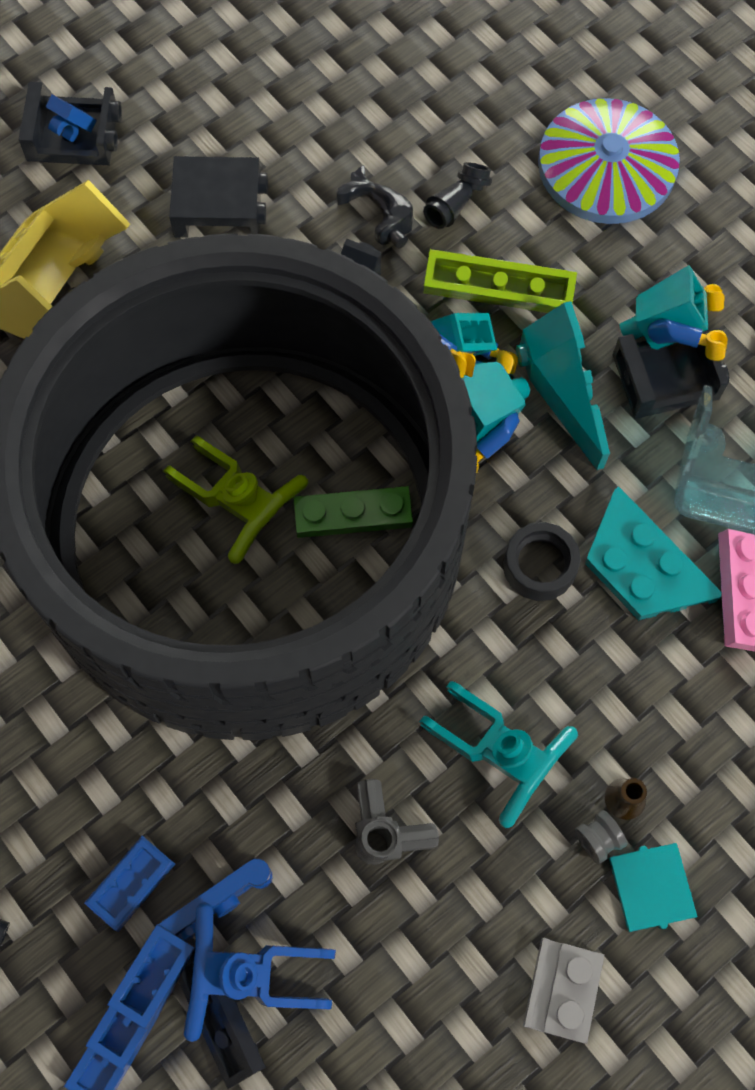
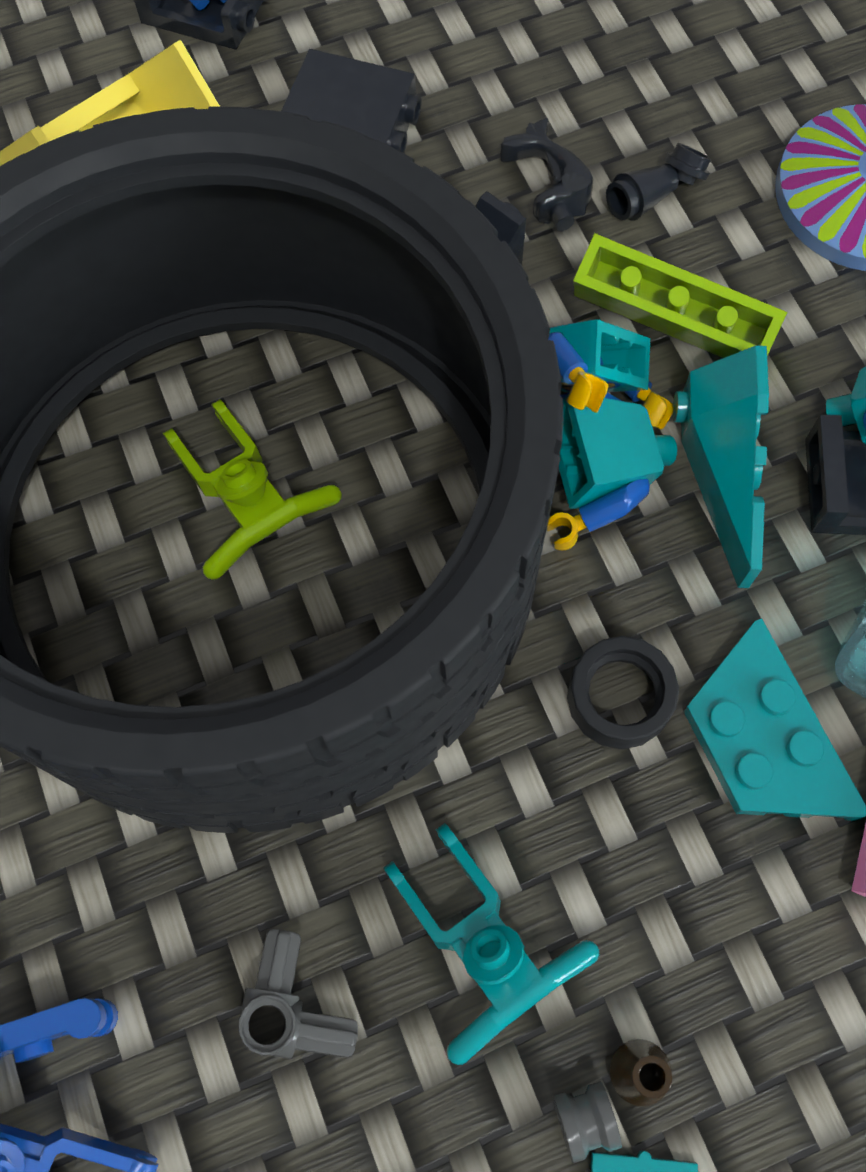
camera: 20 degrees right, 0 degrees up
bright green plate [294,486,413,538] -> none

